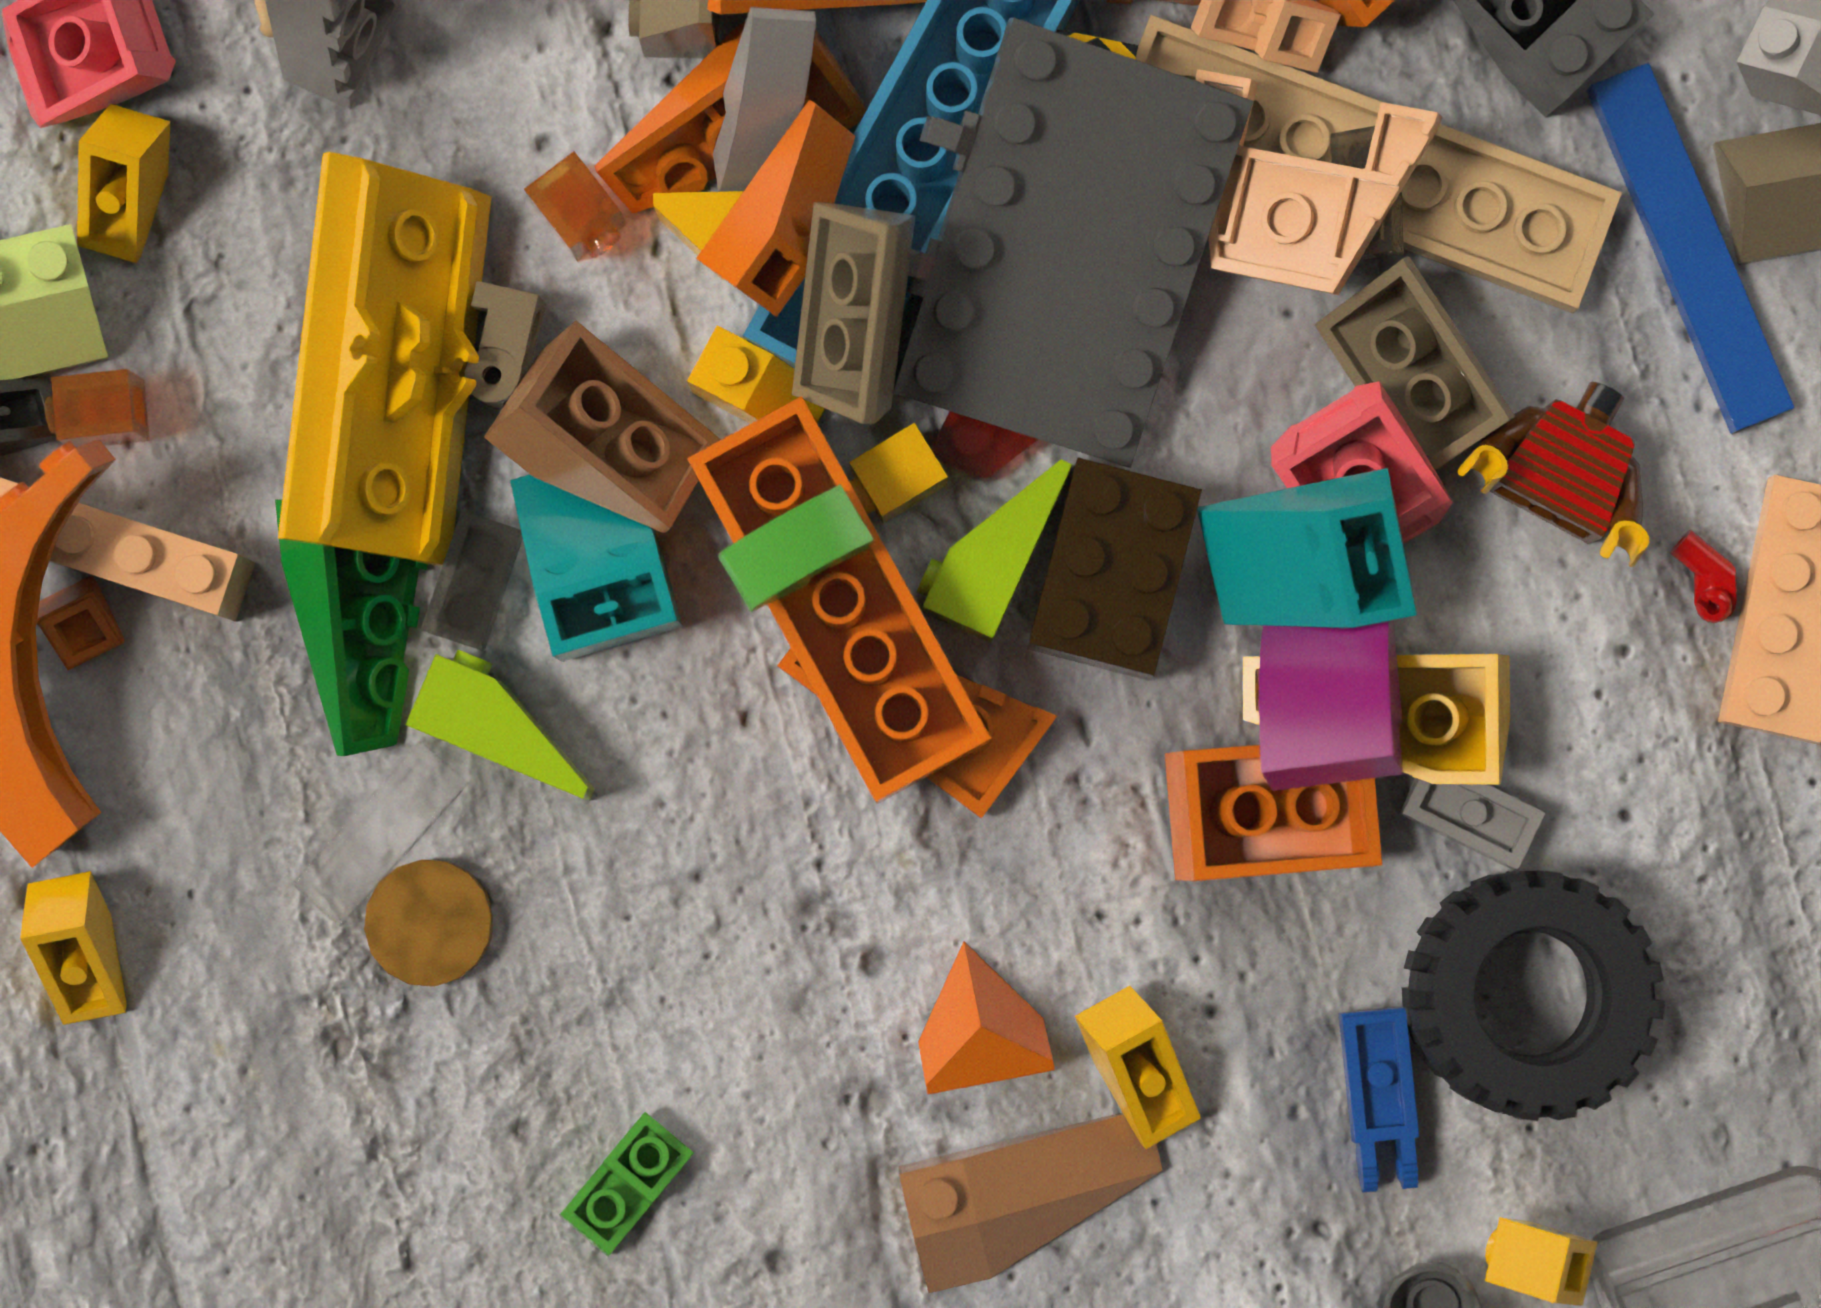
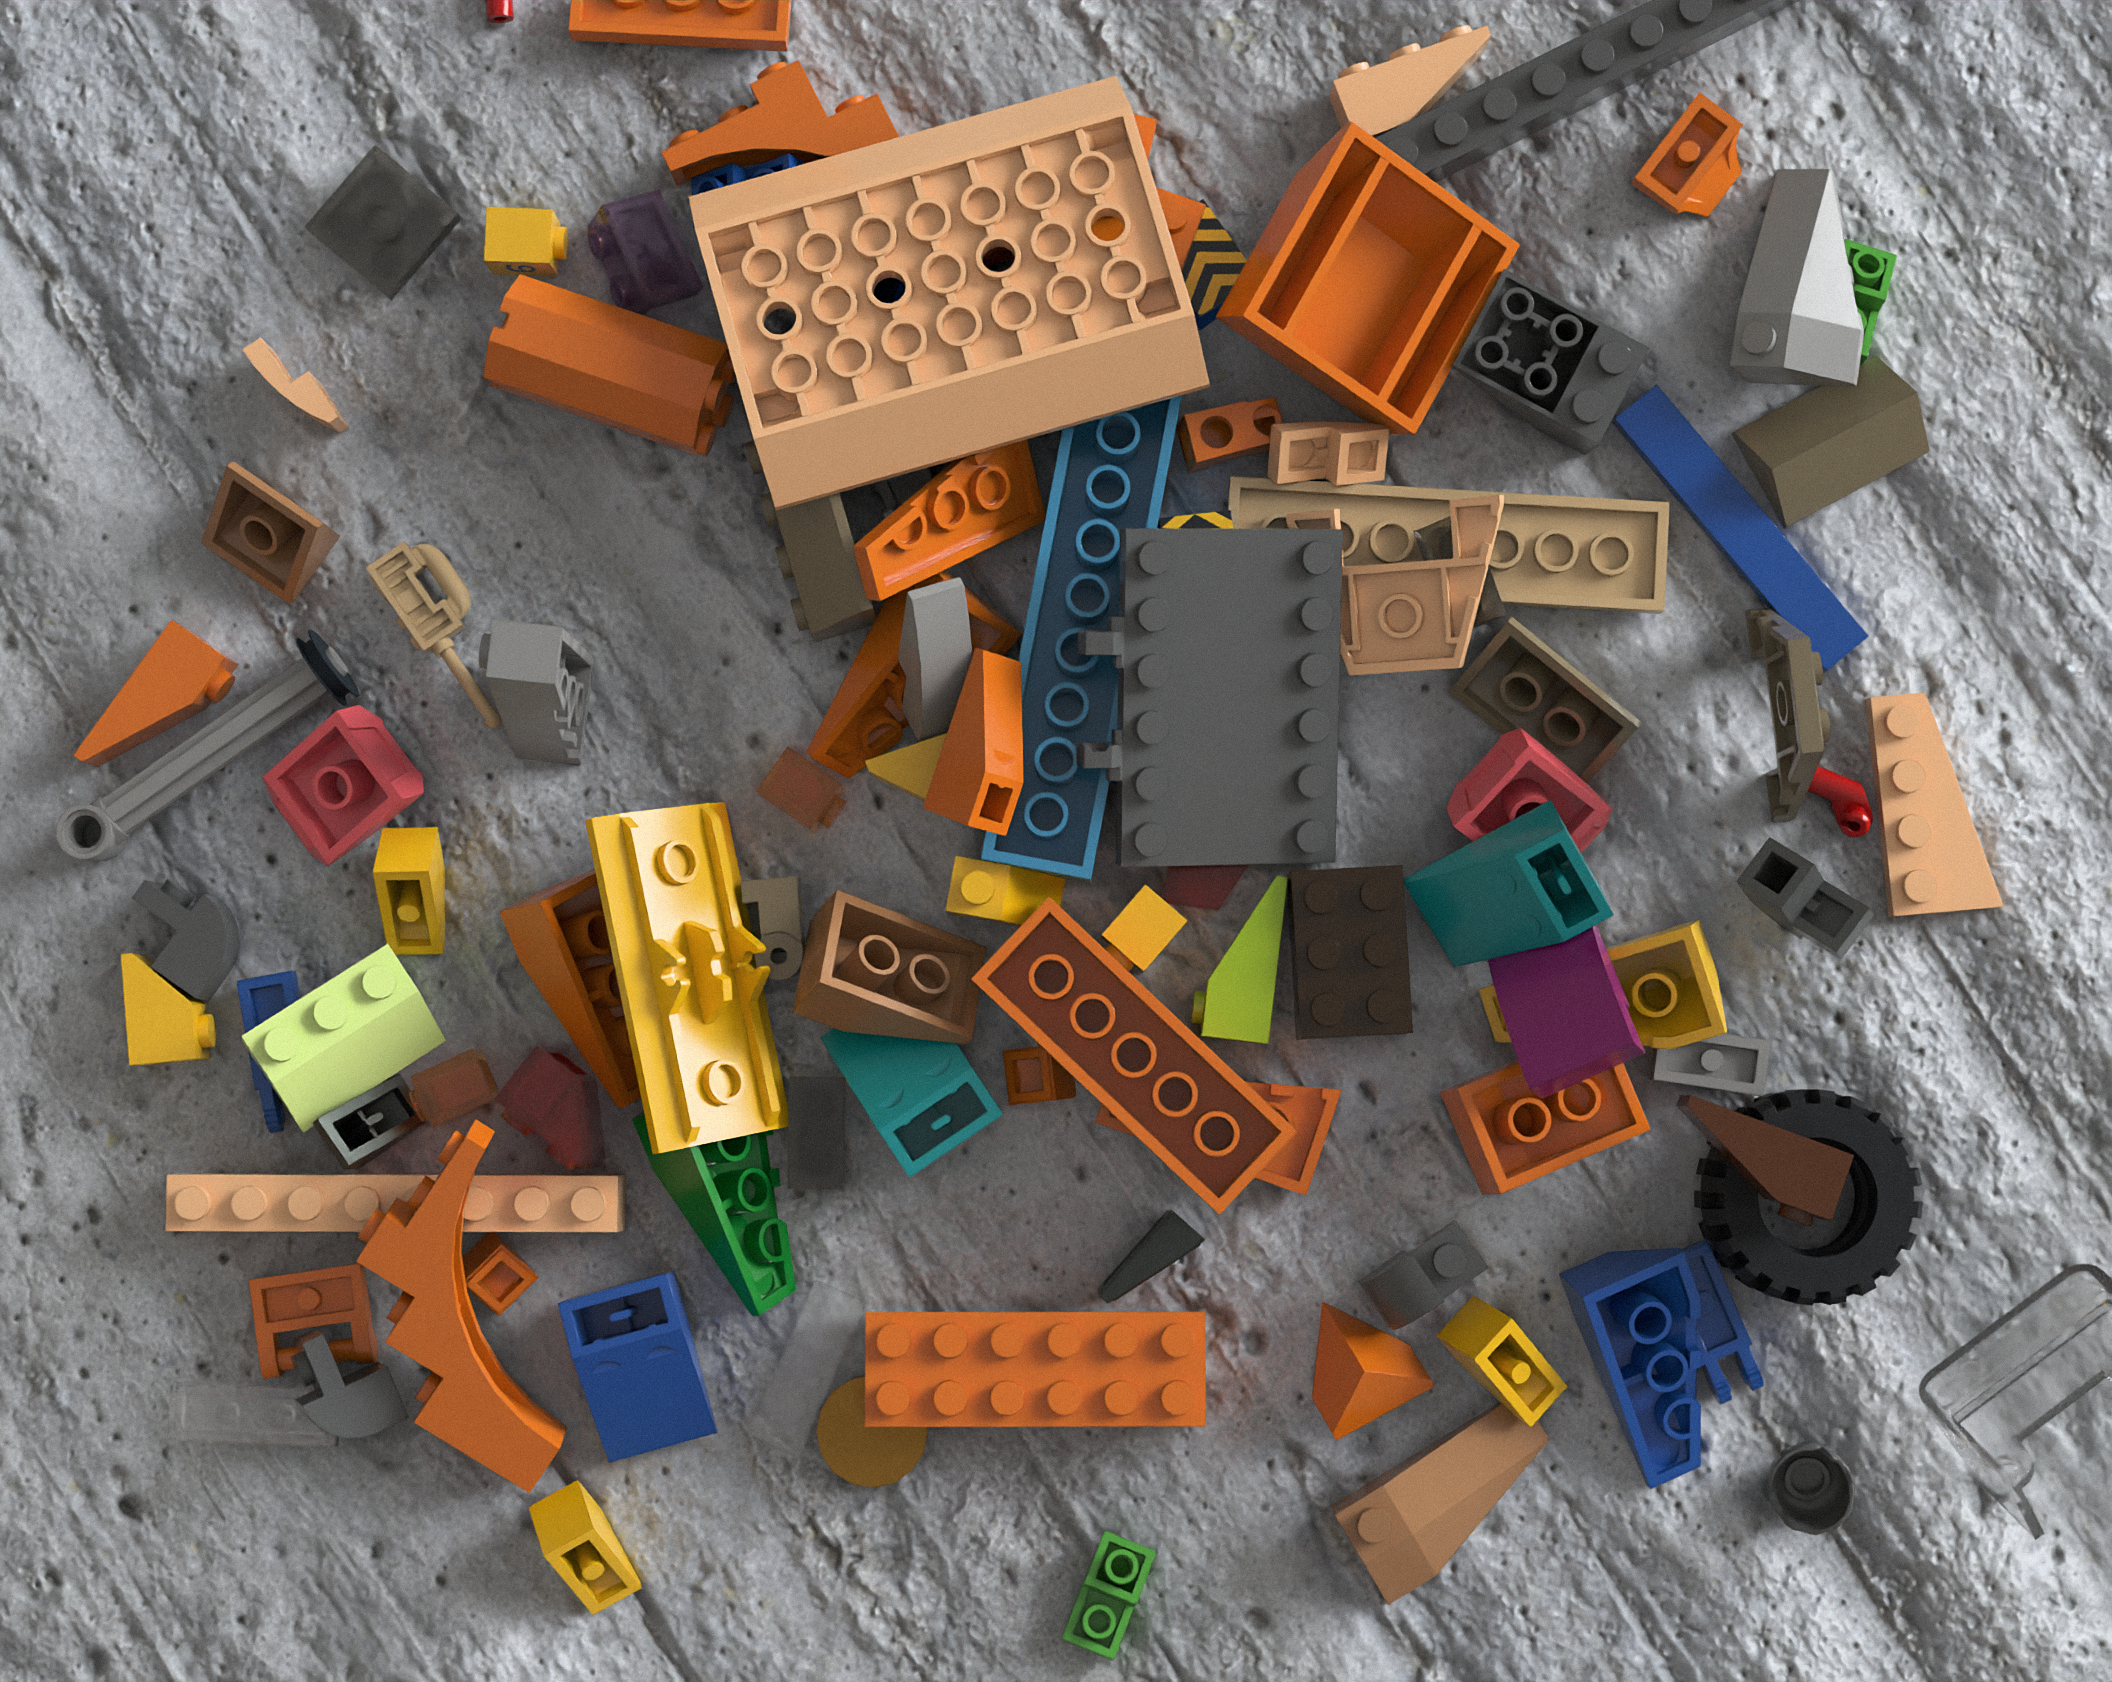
camera: 20 degrees left, 0 degrees up
lime slope [405,649,595,800] -> none
bright green slope [718,484,874,612] -> none
dark tan slope [792,202,915,424] -> none
torso [1457,382,1649,567] -> none
yellow brick [1485,1217,1598,1306] -> none
none -> clear red slope [494,1045,606,1171]
none -> orange wedge [499,869,641,1108]
none -> blue slope [558,1270,718,1463]
none -> orange brick [864,1312,1206,1427]
none -> orange slope [1003,1046,1076,1105]
none -> pearl dark grey slope [1098,1209,1205,1304]
none -> dark grey brick [1357,1220,1488,1330]
none -> blue wedge [1559,1248,1701,1489]
none -> reddish brown slope [1676,1095,1854,1227]
none -> dark grey brick [1736,837,1874,960]
none -> dark tan wing [1745,607,1830,822]

